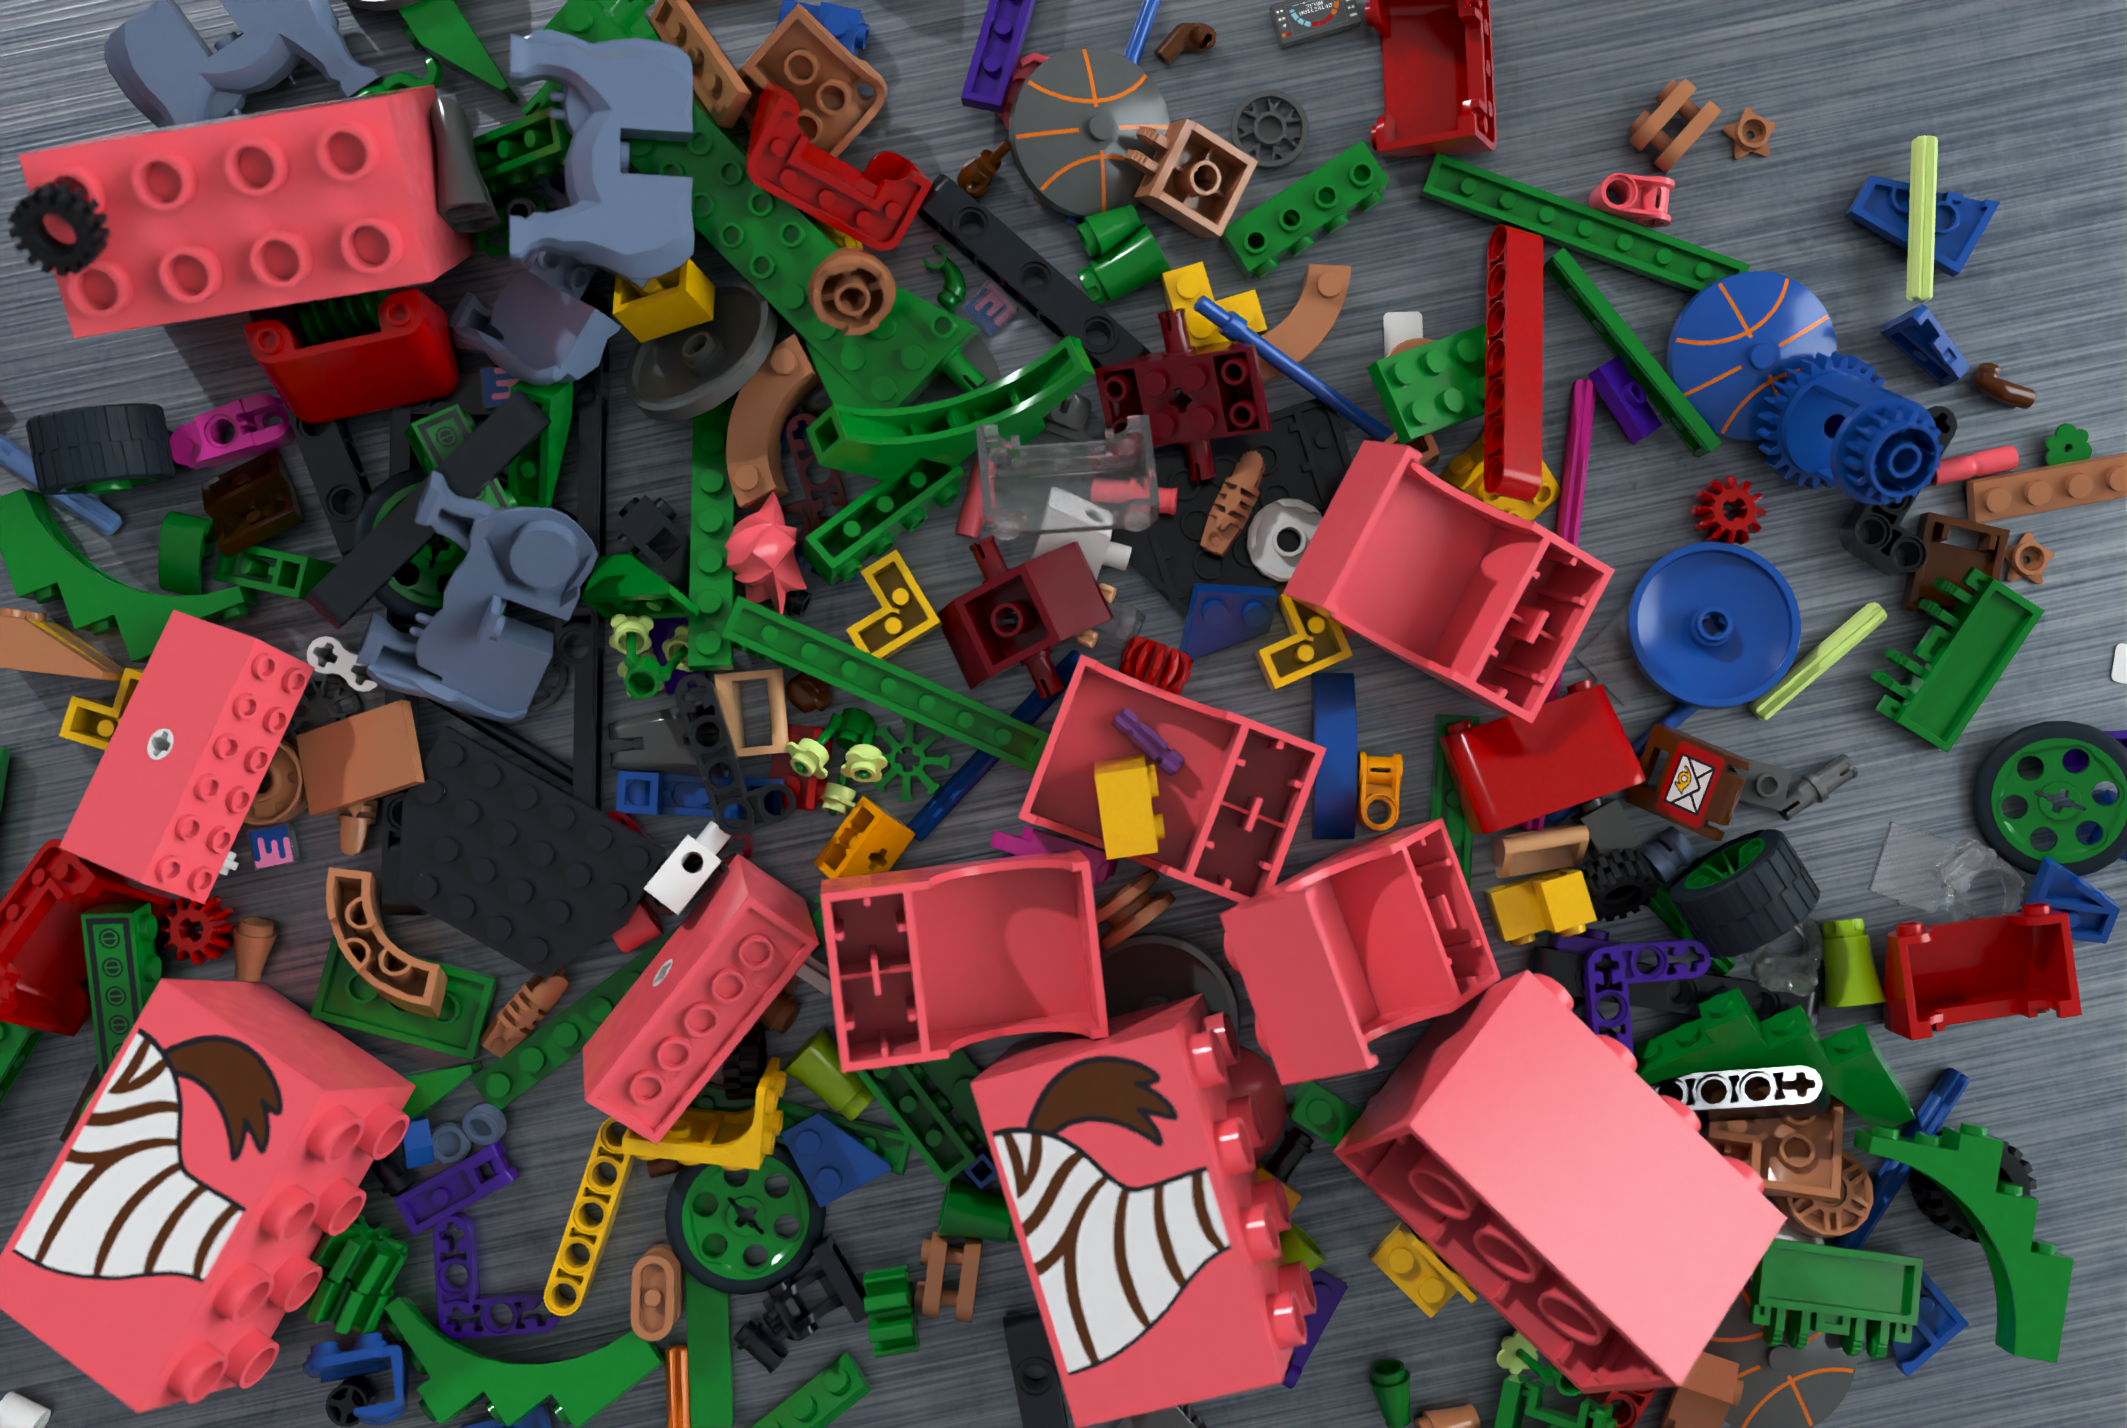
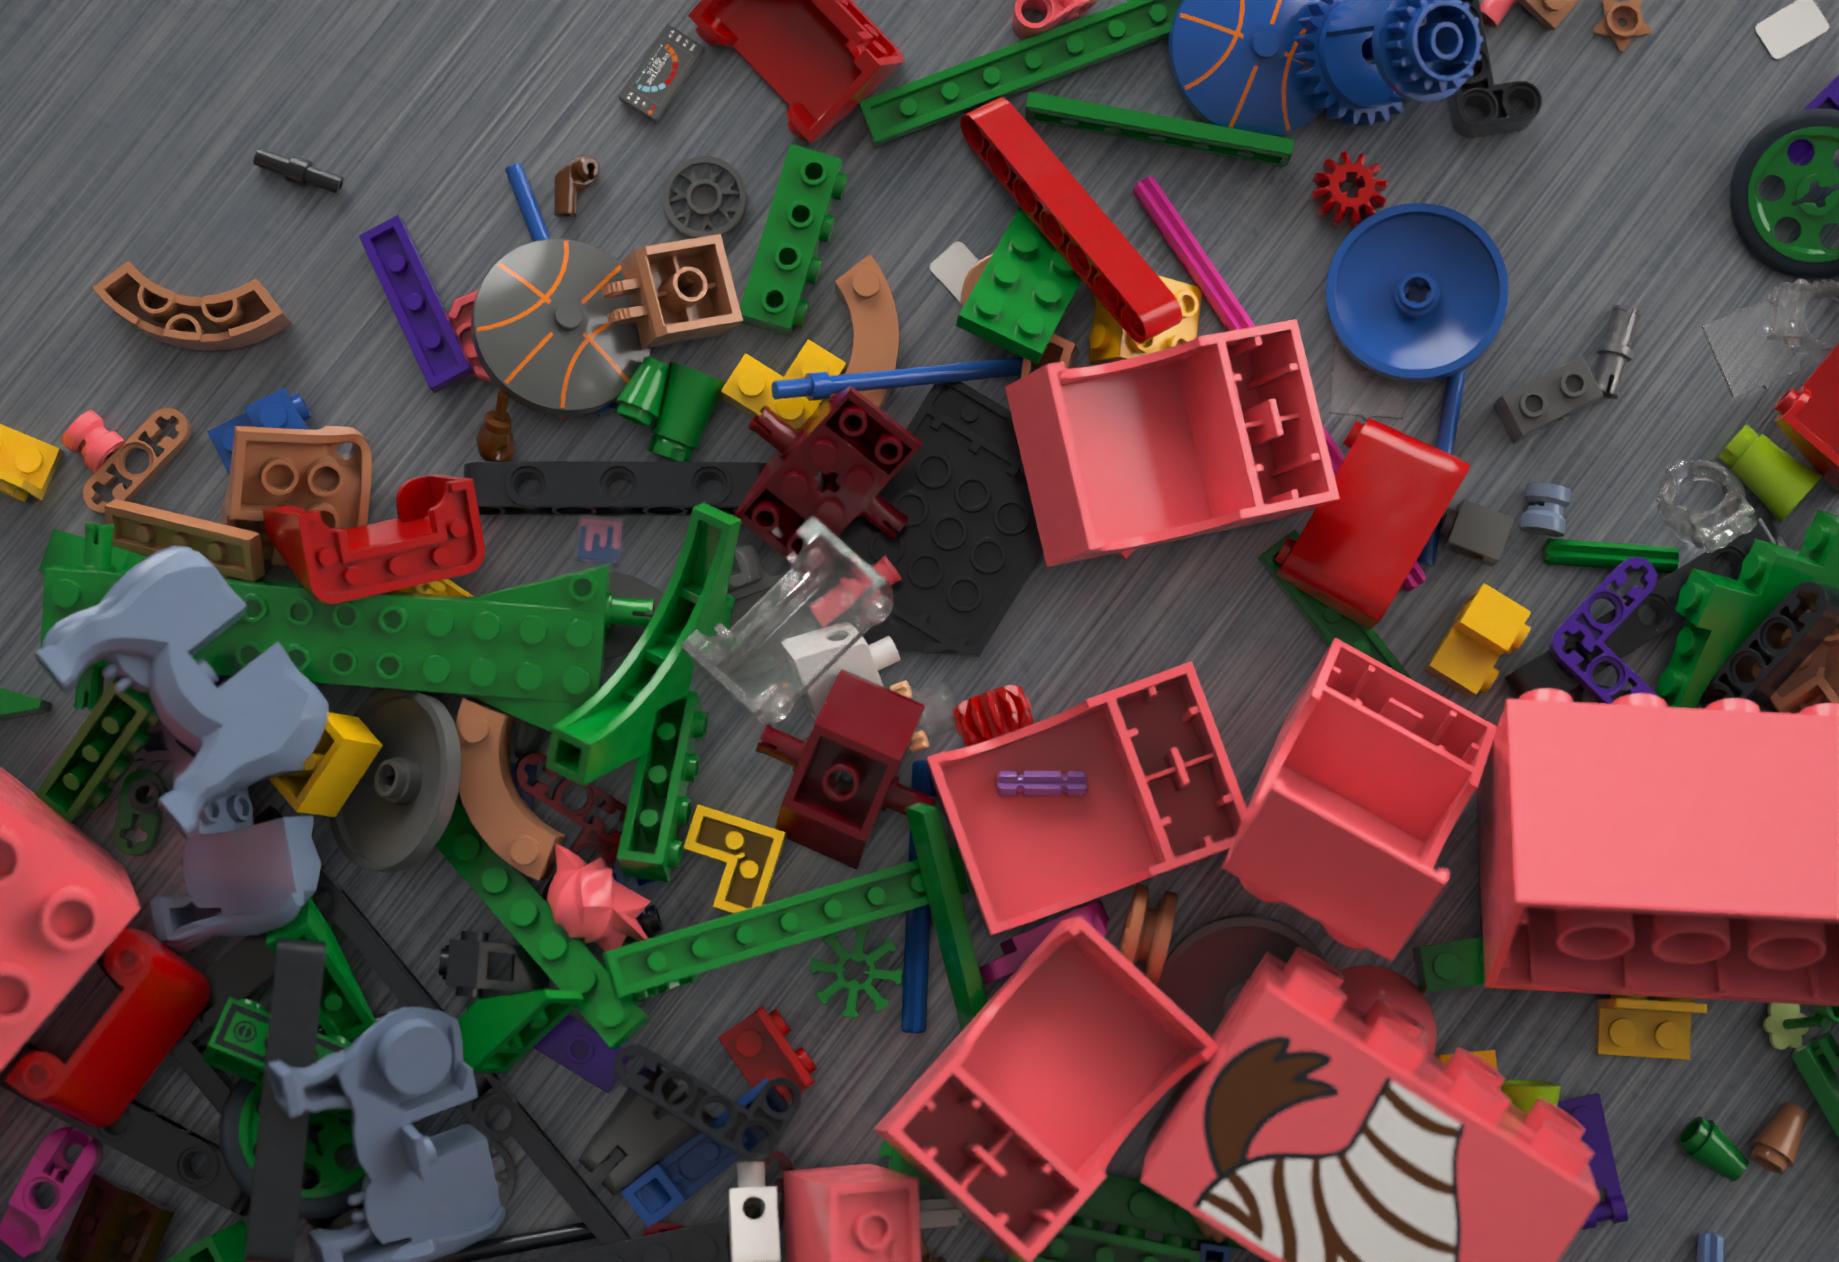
camera: 40 degrees left, 5 degrees down
piece [298,289,390,346] -> none
dark grey piece [430,97,501,233] -> none
tile [480,366,519,411] -> none
plant [609,614,693,700] -> none
light nougat tile [714,668,789,758] -> none
reddish brown piece [785,671,833,713] -> none
yellowish green plant [785,707,887,816] -> none
nougat cone [808,247,896,335] -> none
light orange brick [813,796,916,879] -> none
green arm [923,245,966,311] -> none
coral piece [955,453,1000,540] -> none
yellow brick [1094,754,1165,860] -> none
blue wing [1179,583,1278,660] -> none
nougat hinge [1200,450,1266,557] -> none
white tile [1246,498,1323,582] -> none
yellow brick [1254,594,1353,691] -> none
black pin [1265,1126,1314,1183] -> none
blue slope [1311,673,1357,839] -> none
light orange piece [1356,751,1403,832] -> none
light nougat tile [1490,823,1589,879] -> none
dark purple plate [1547,928,1642,963] -> none
black tyre [1578,848,1658,922] -> none
dark purple plate [1588,356,1663,444] -> none
container [1625,723,1752,841] -> none
black wheel [1669,829,1820,959] -> none
yellowish green axle [1749,602,1888,721] -> none
green hinge [1869,567,2044,753] -> none
reddish brown container [1901,512,2010,616] -> none
none -> green tile [905,802,987,1031]

